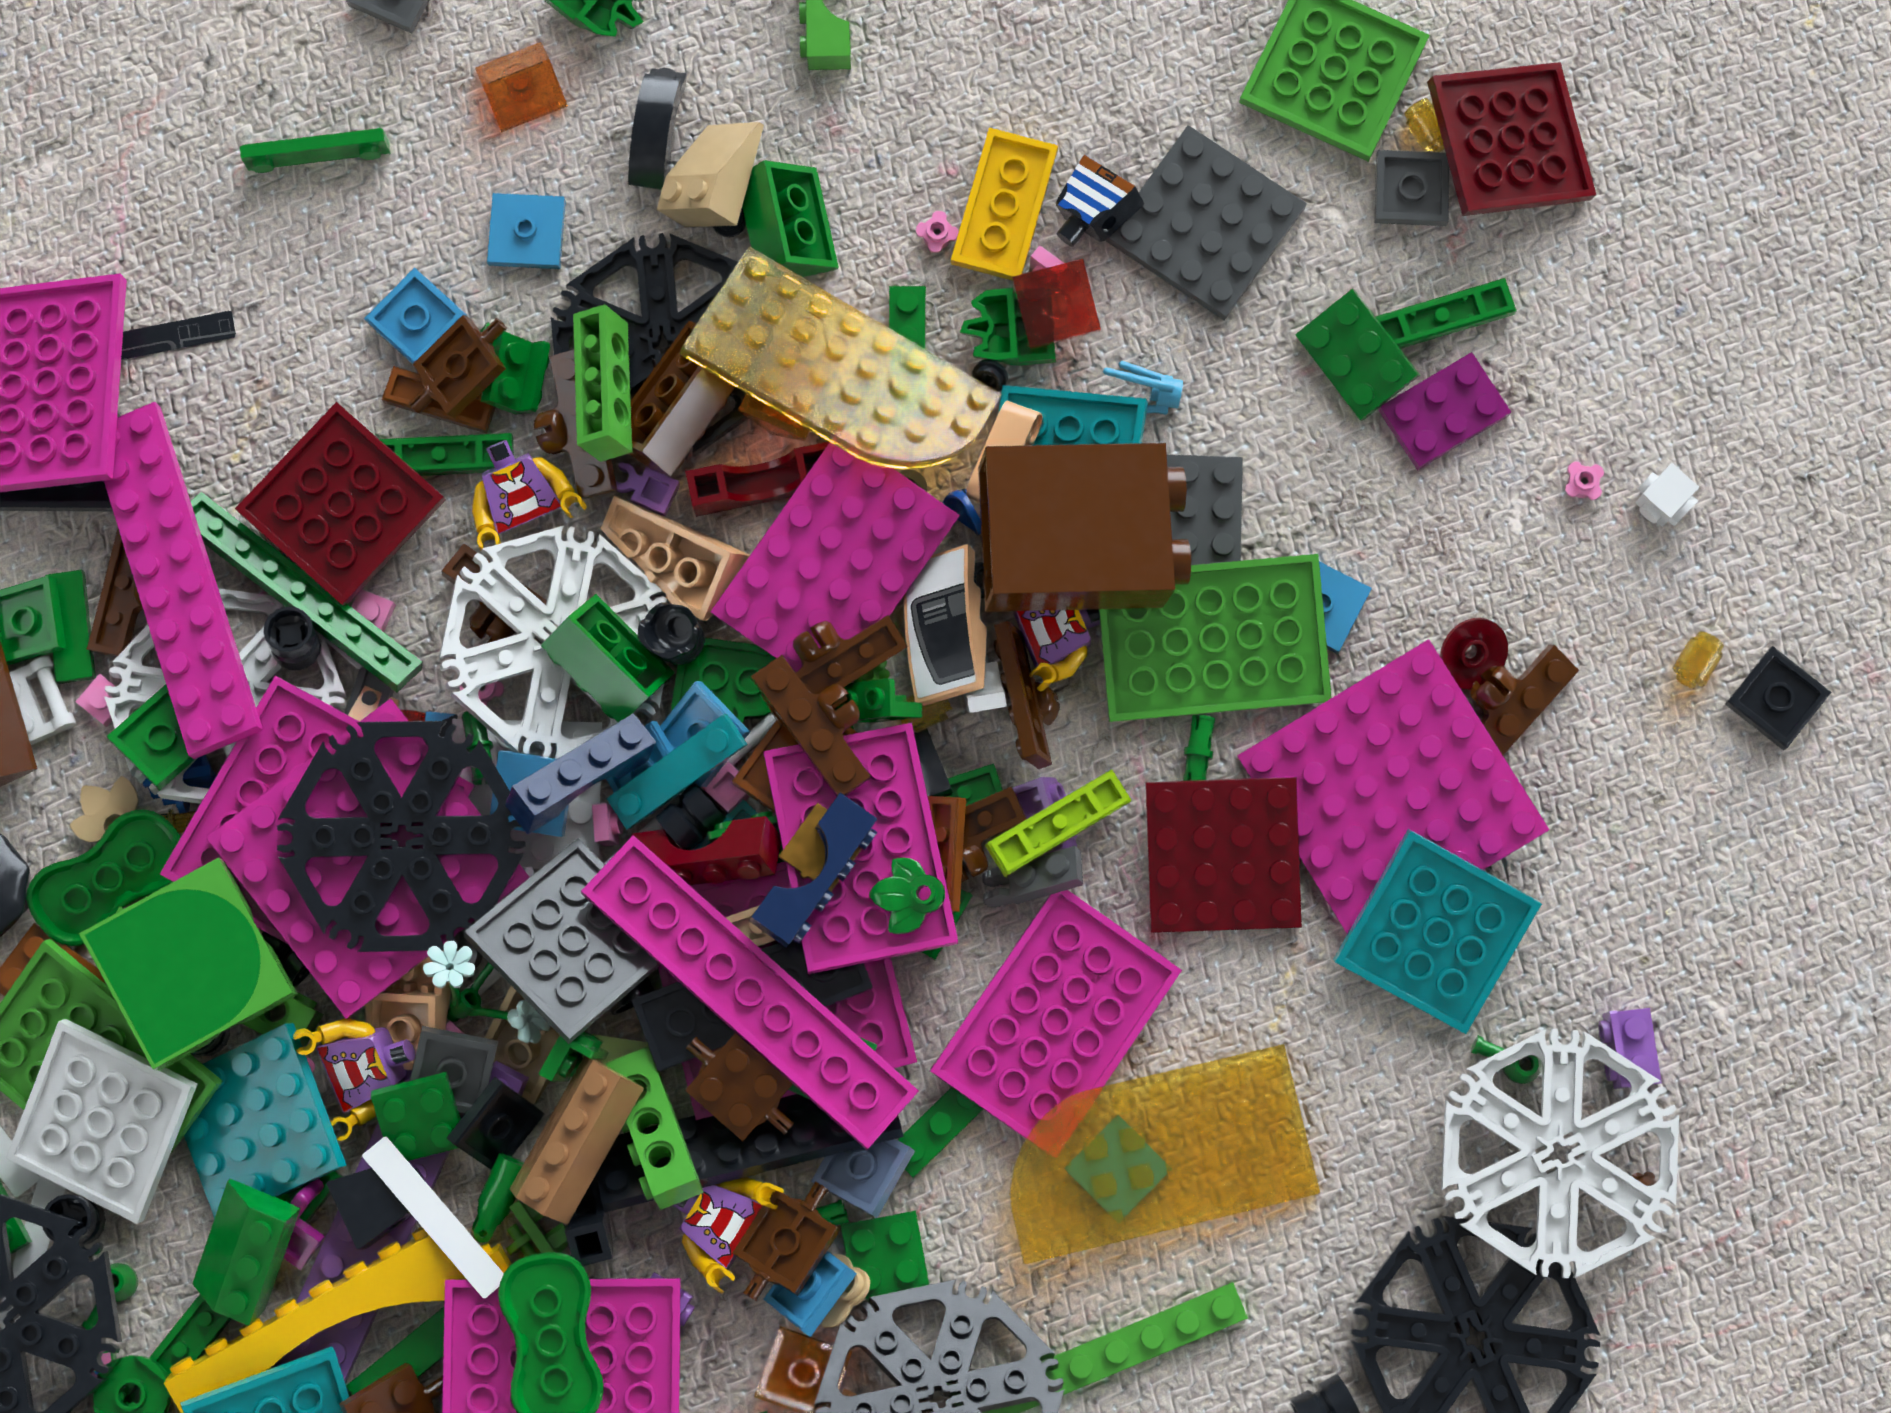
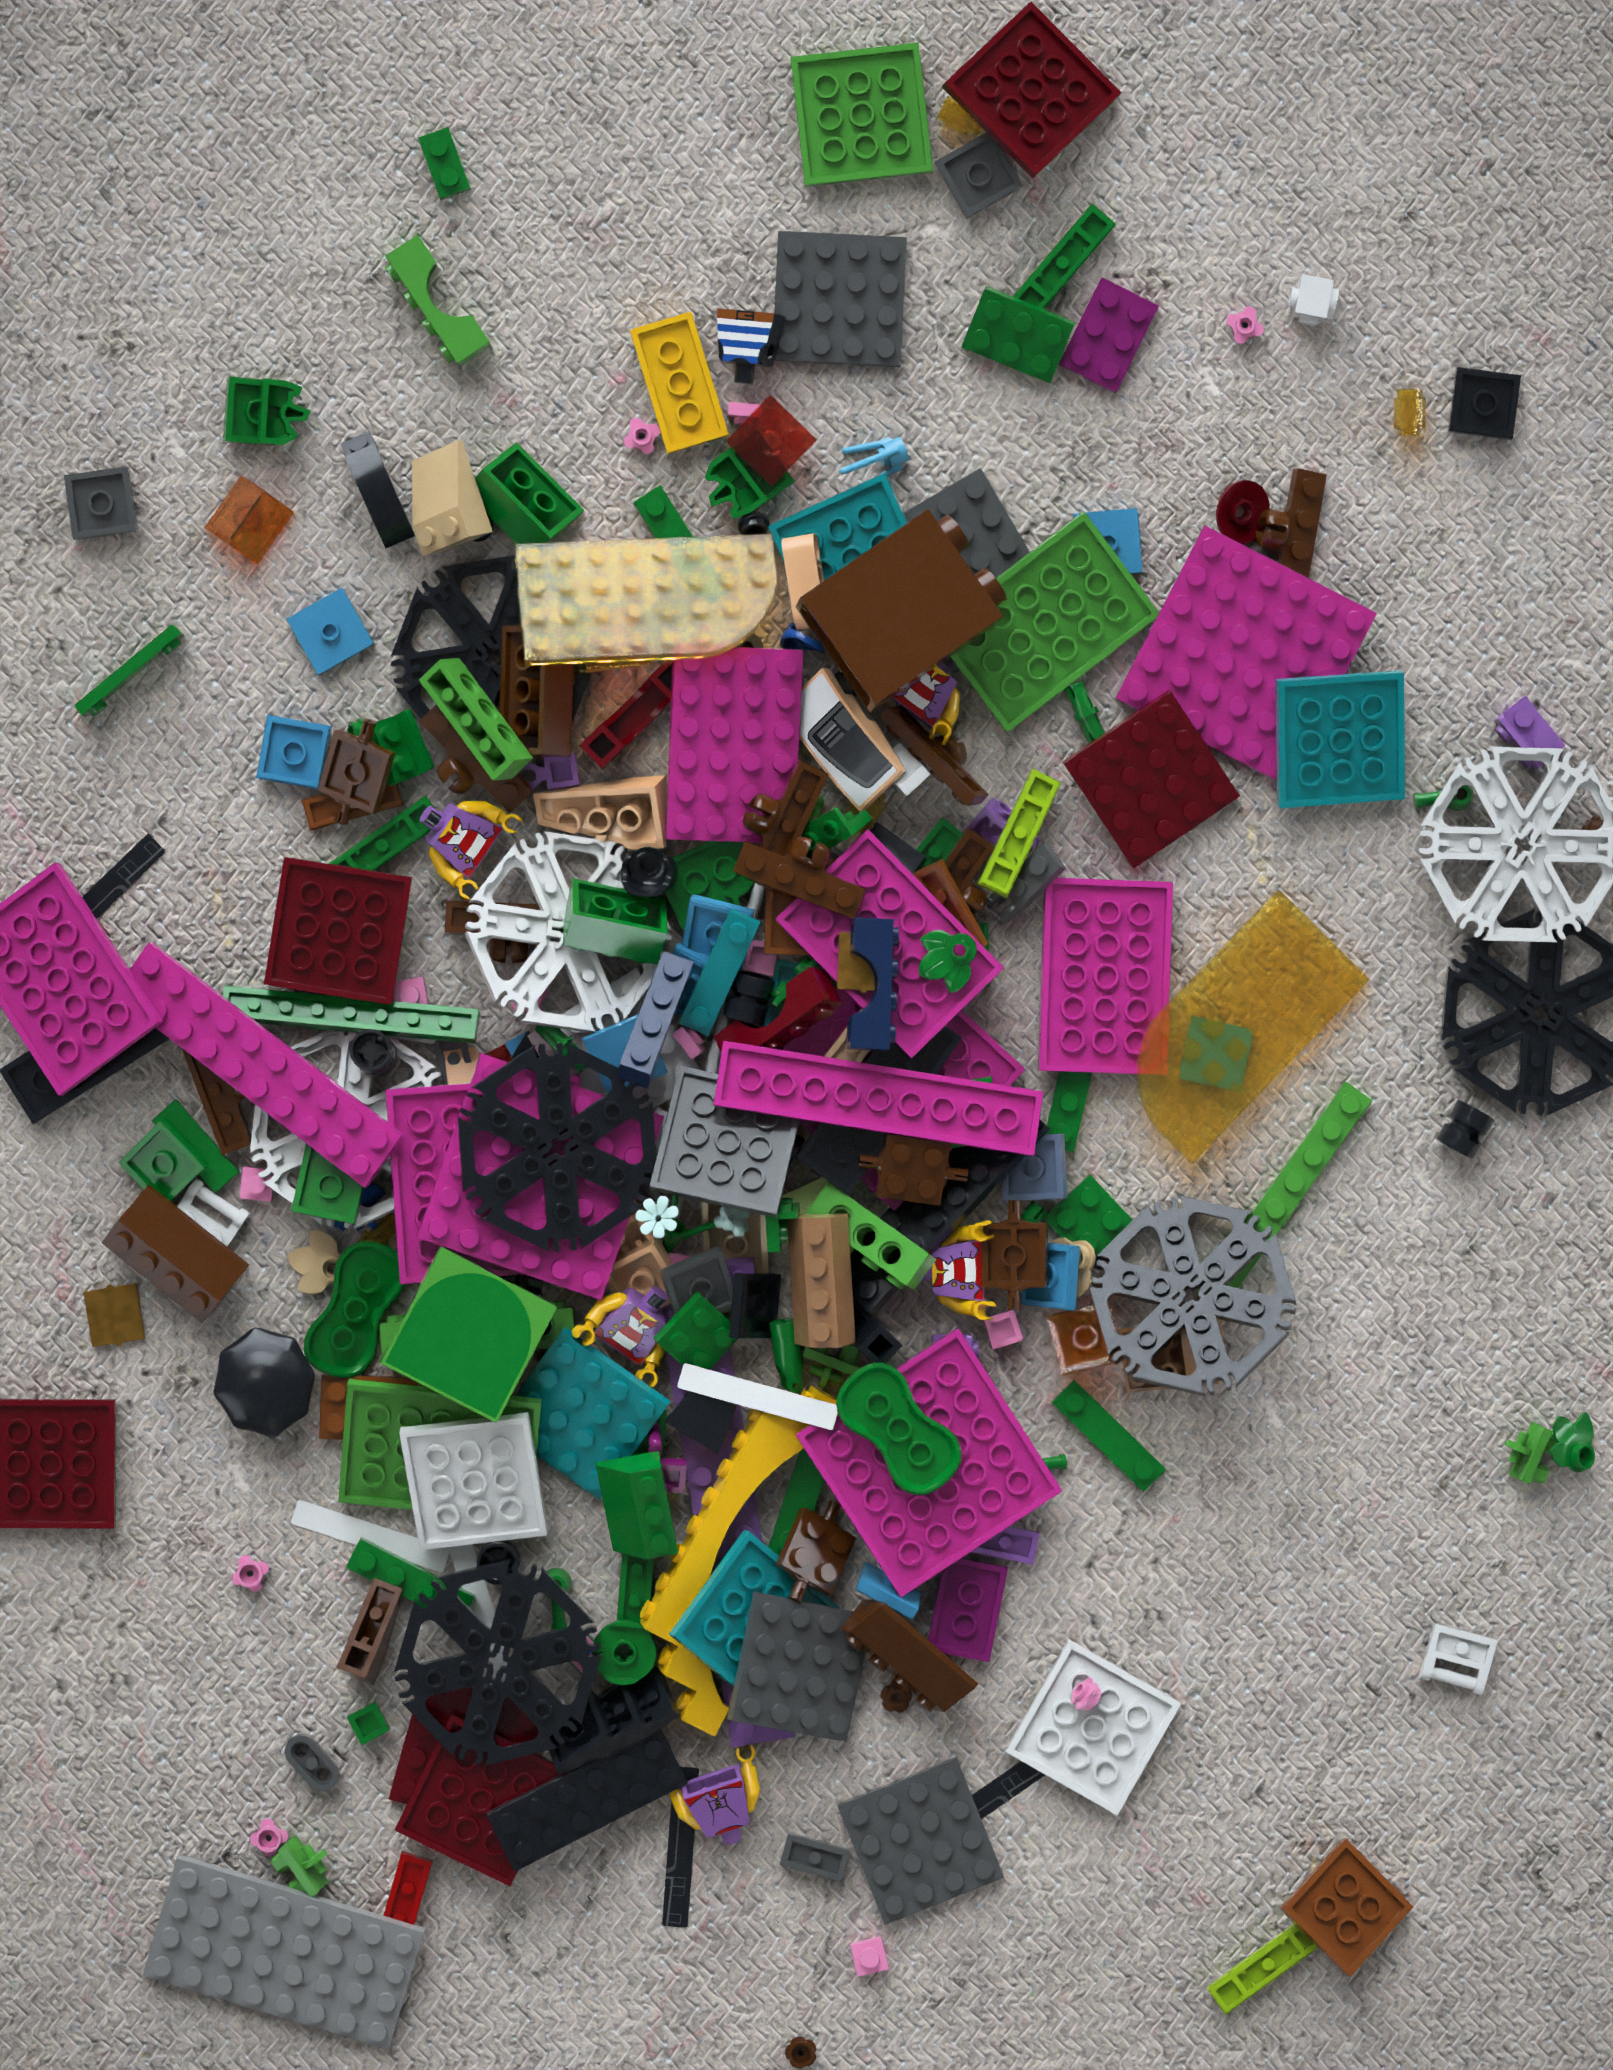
camera: 30 degrees left, 10 degrees up
none -> bright pink plate [984,1310,1023,1349]

